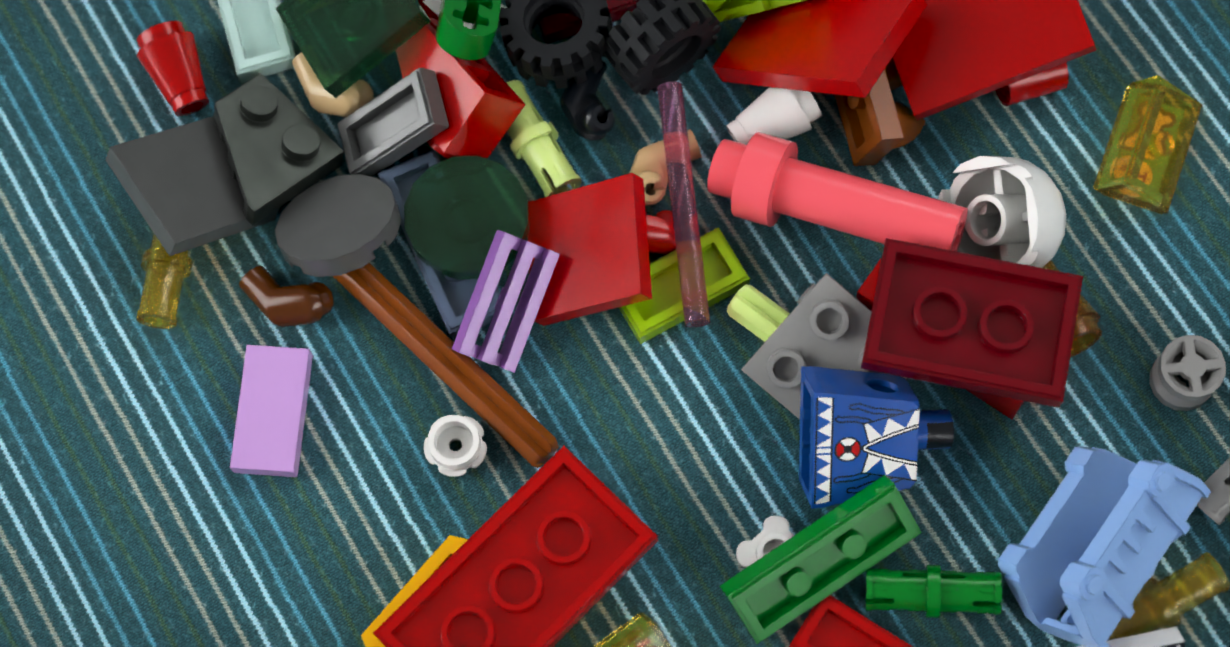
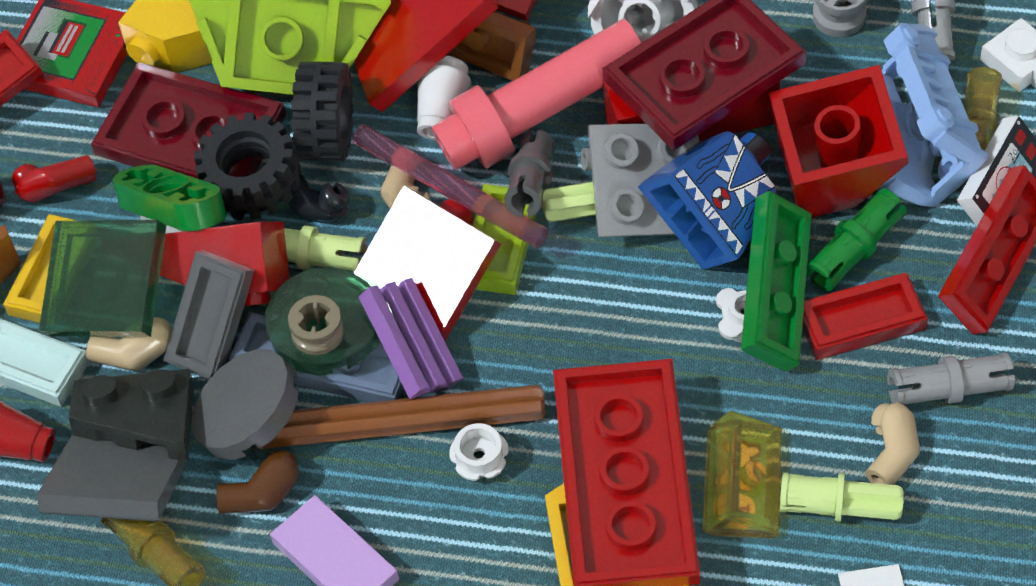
camera: 50 degrees left, 15 degrees down
none -> dark tan bush [288,295,344,355]
none -> dark grey pin [504,130,555,218]
none -> red slope [768,64,909,218]

